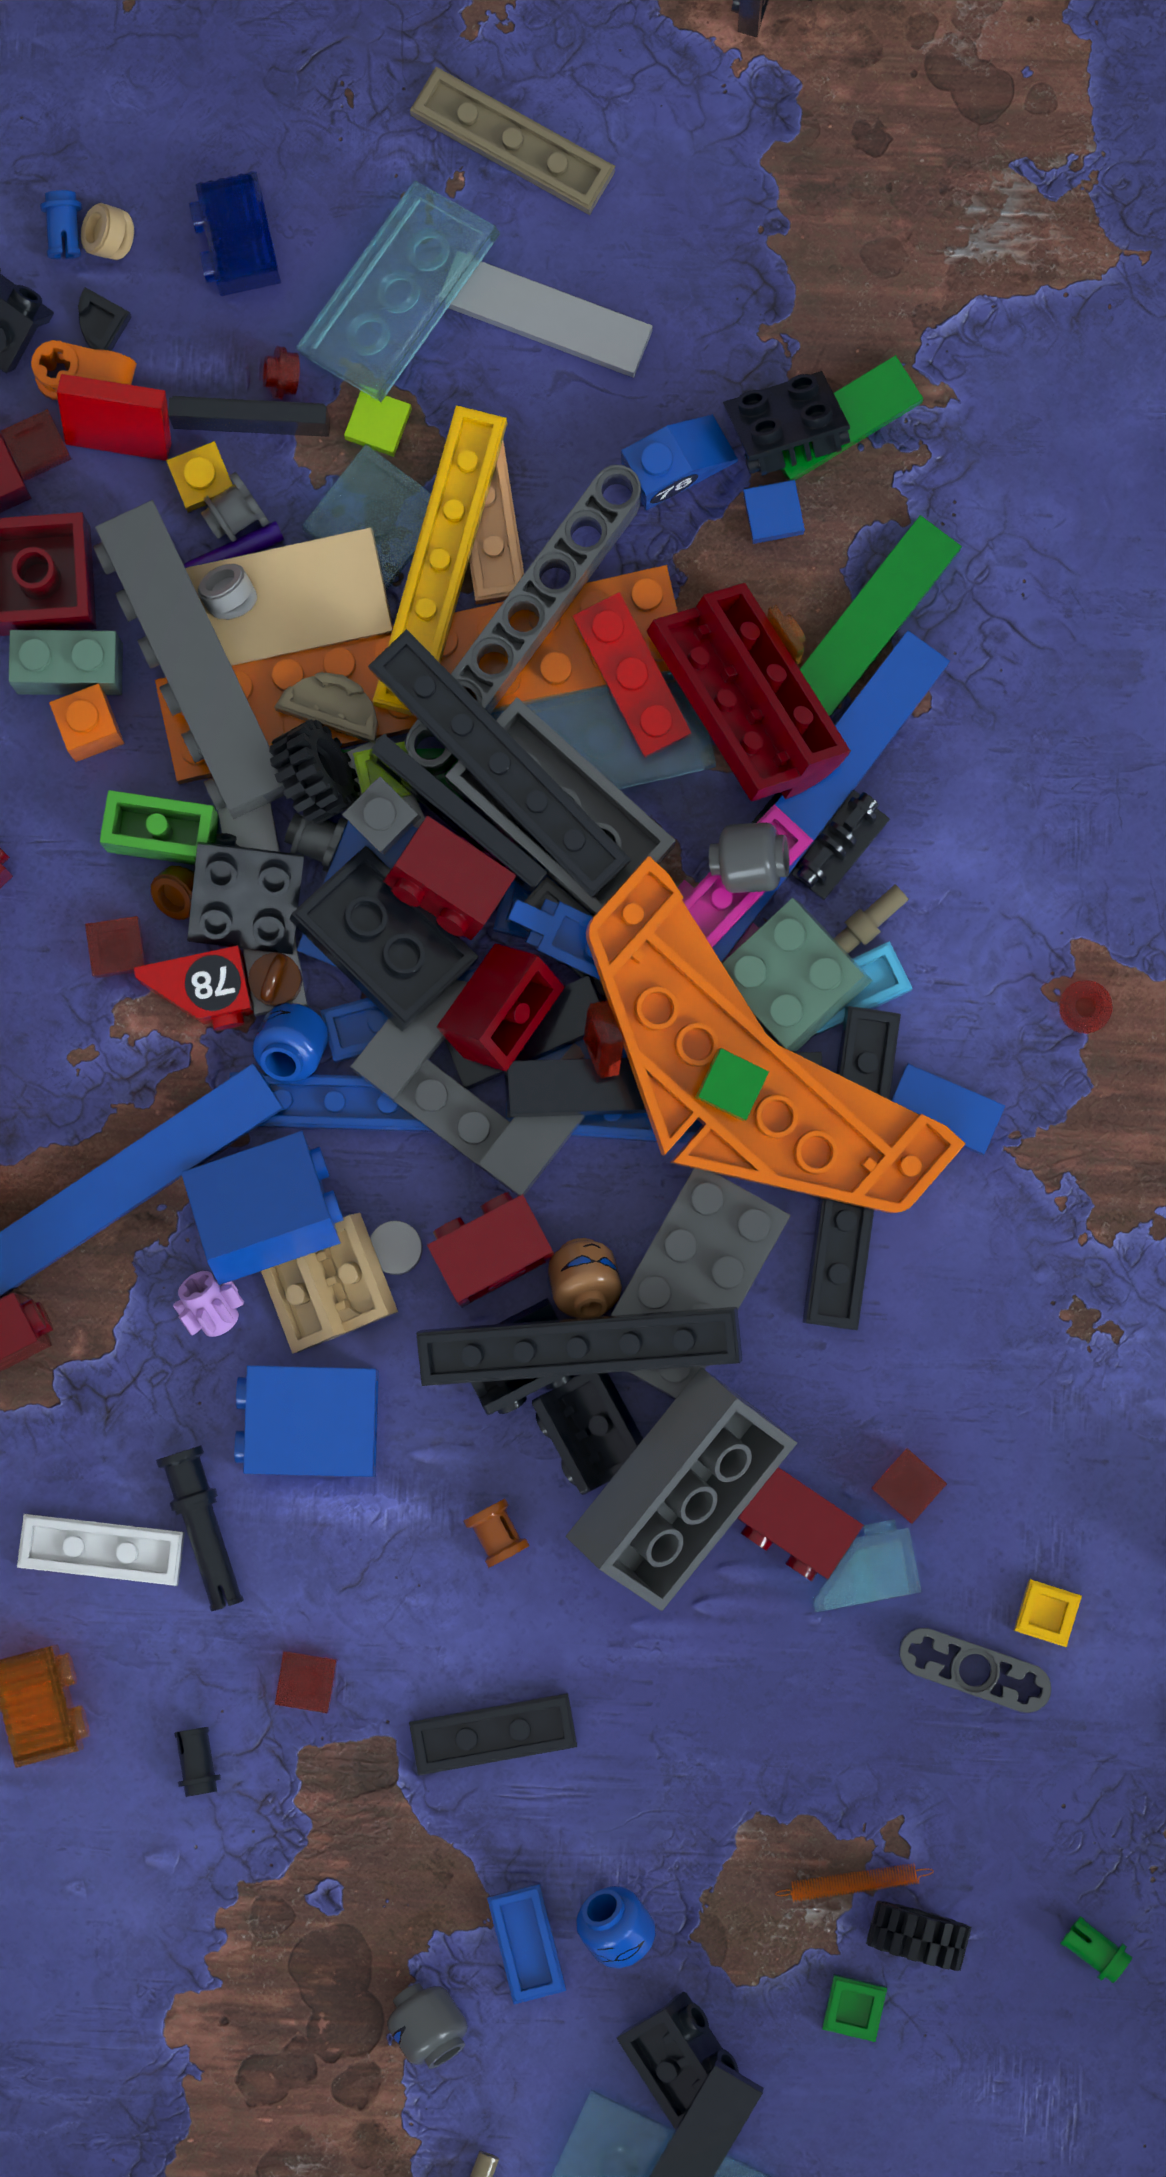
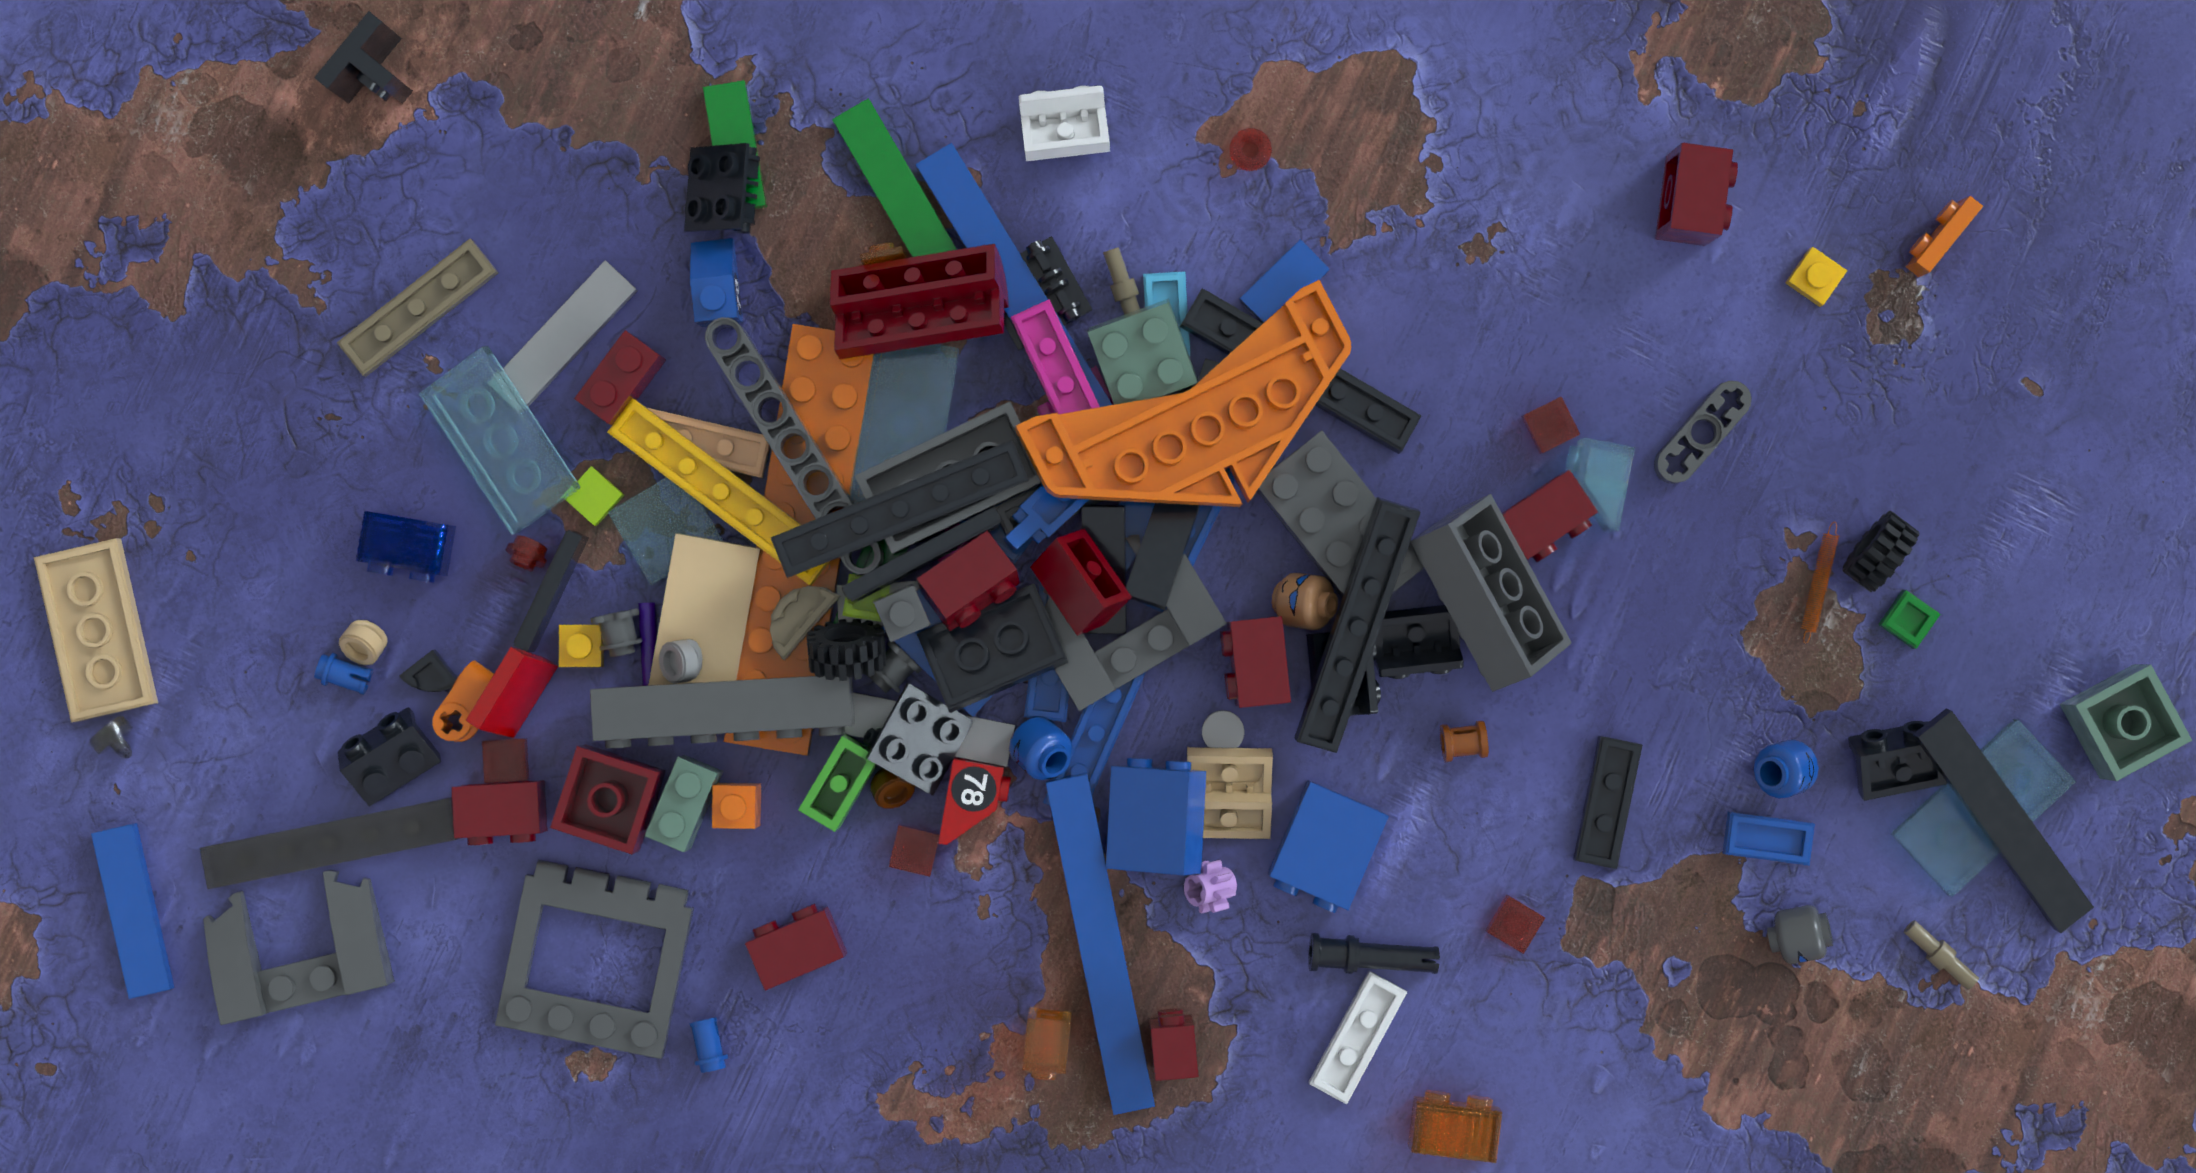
camera: 70 degrees left, 5 degrees up
black pin [174,1727,221,1797] -> none
reddish brown tile [248,952,302,1007] -> none
red plate [572,592,692,759] -> none
clear red tile [583,1001,624,1078] -> none
green tile [695,1048,769,1121] -> none
dark grey head [709,822,790,893] -> none
blue tile [743,480,805,544] -> none
yellow tile [1013,1579,1082,1647] -> none
green pin [1060,1916,1133,1983] -> none
none -> dark red brick [574,330,666,425]
none -> white bracket [1019,86,1110,161]

